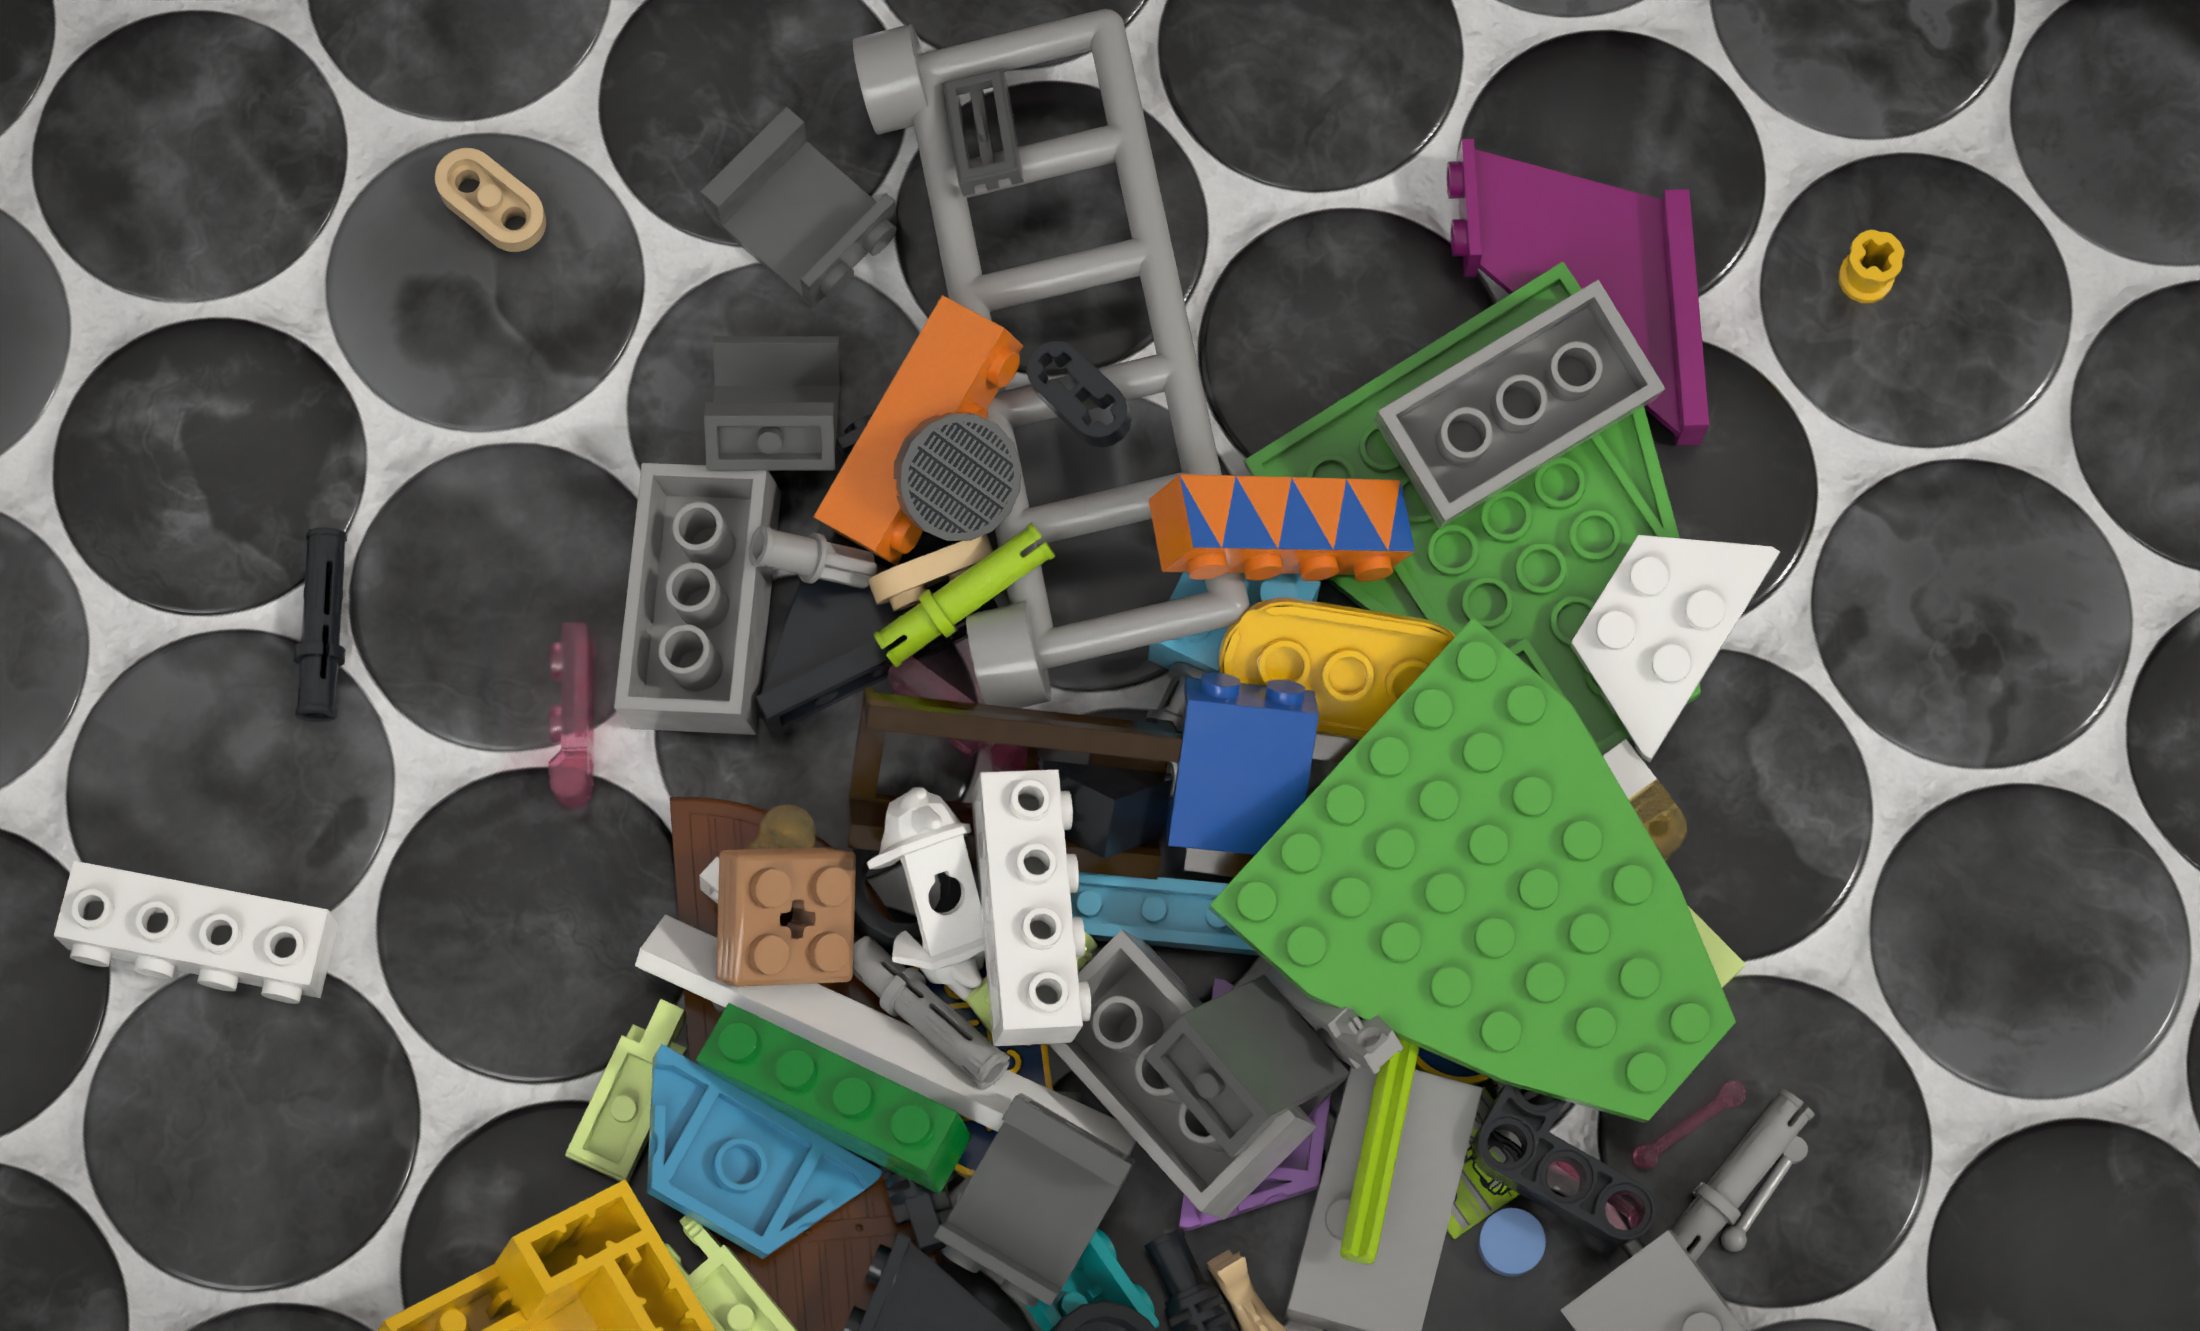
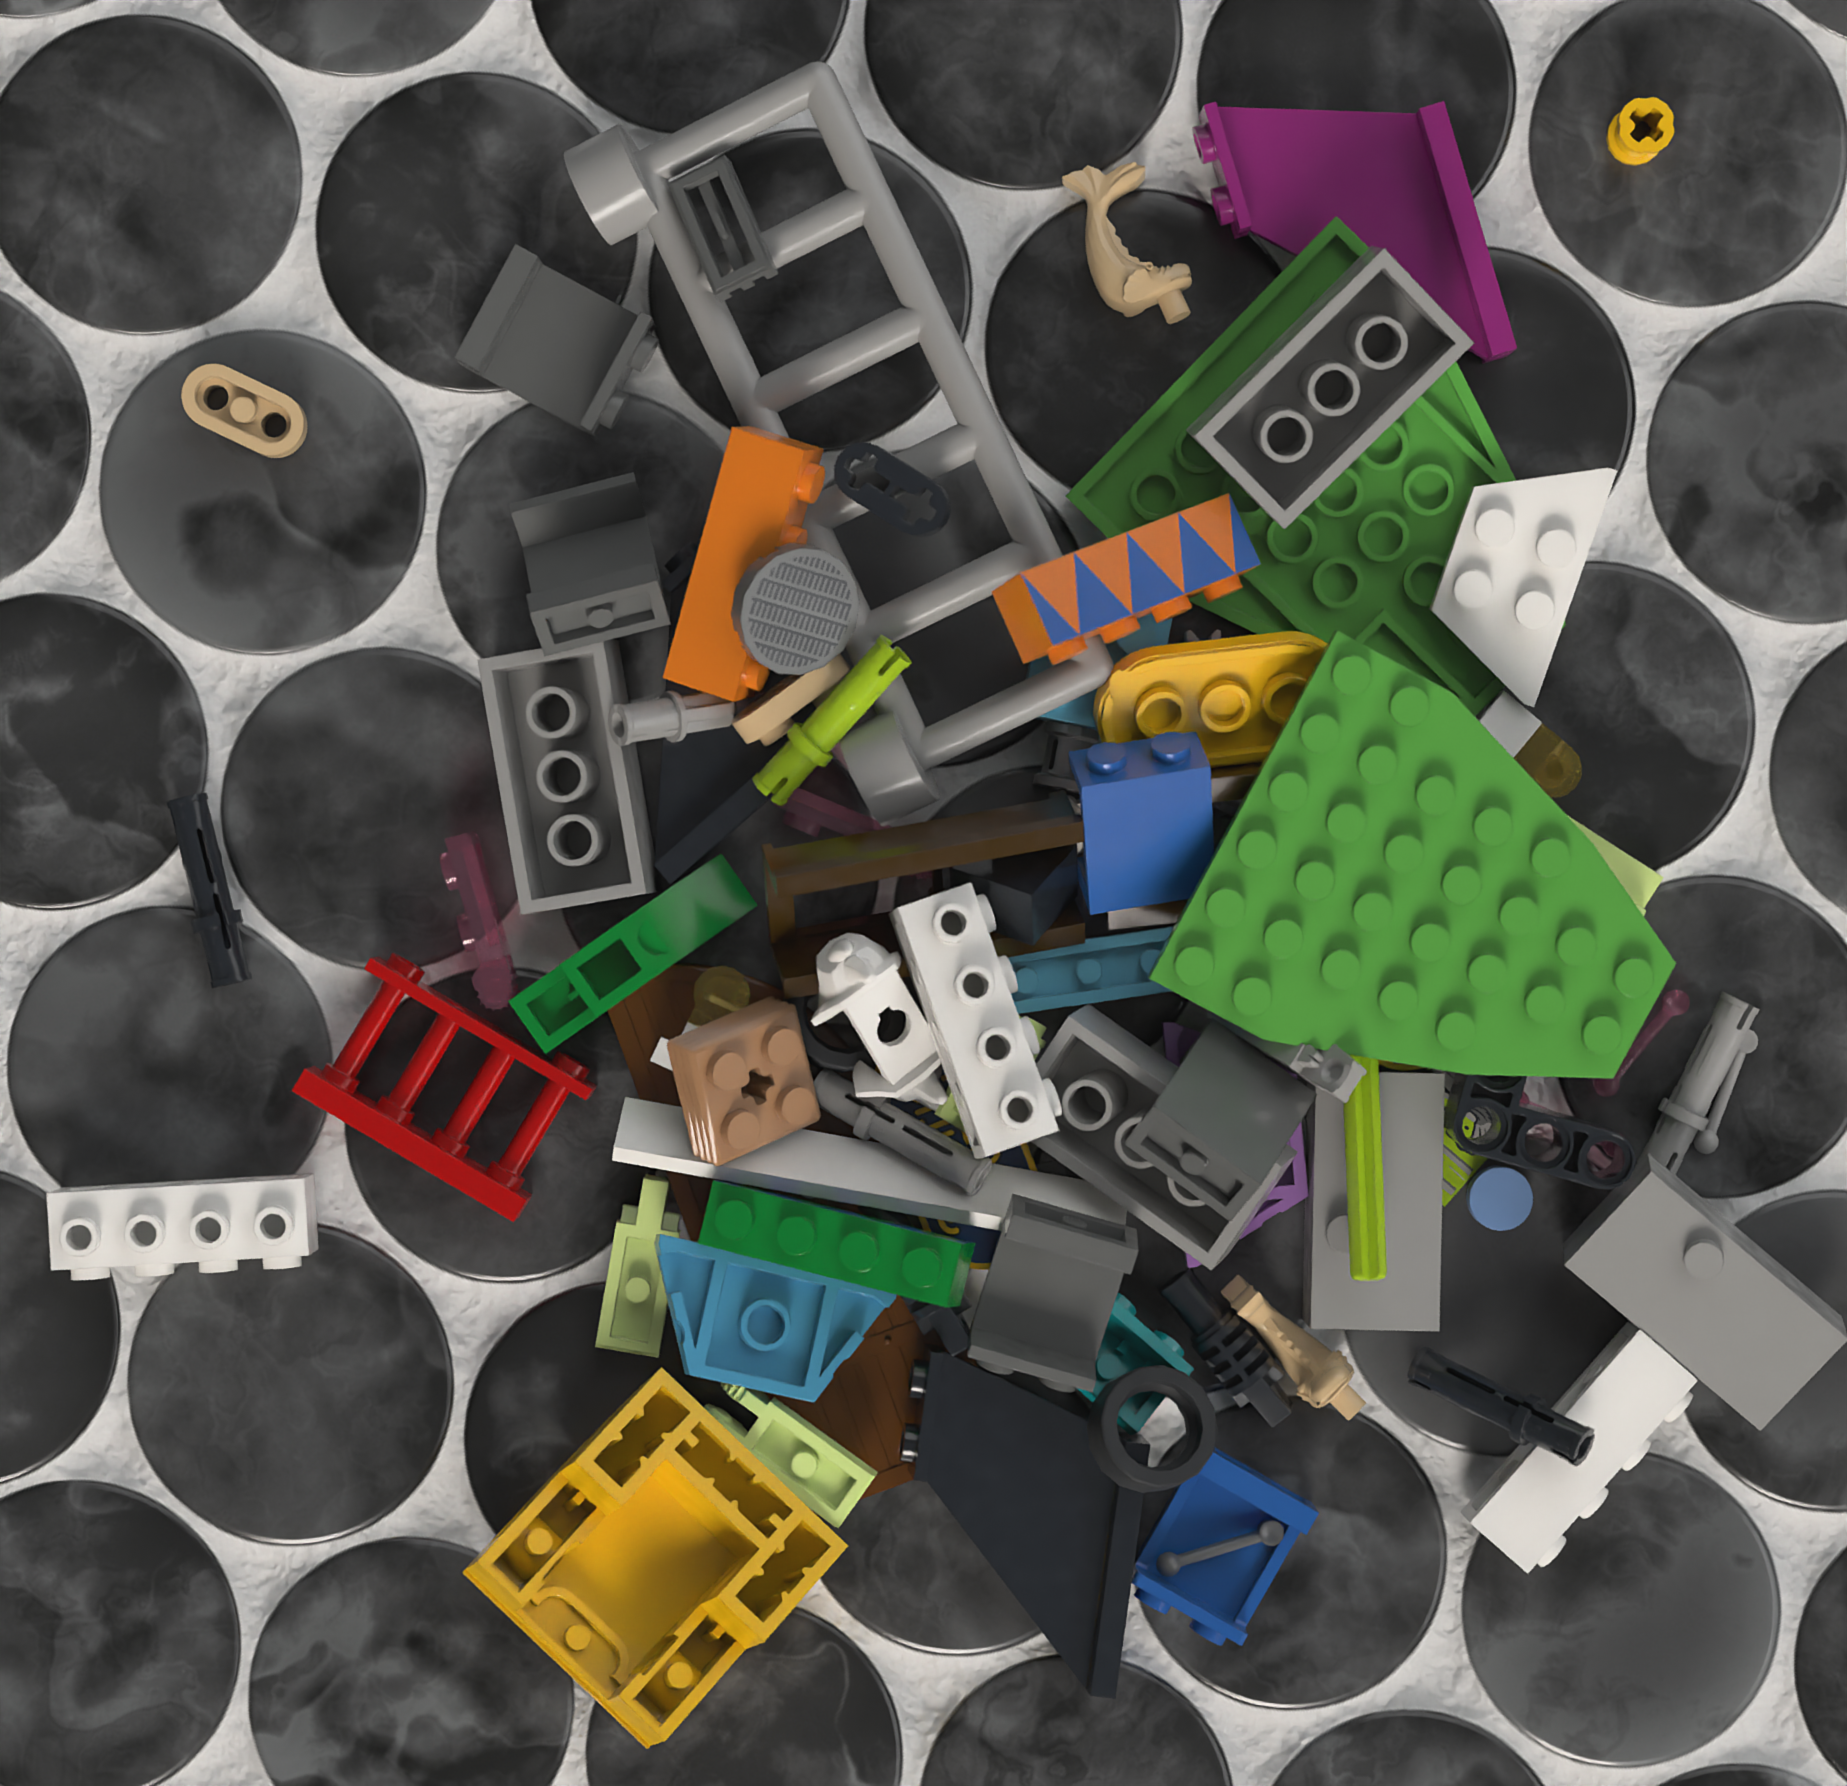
camera: 10 degrees left, 15 degrees up
none -> red fence [292,953,597,1222]
none -> green slope [508,853,758,1054]
none -> tan animal [1062,162,1192,324]

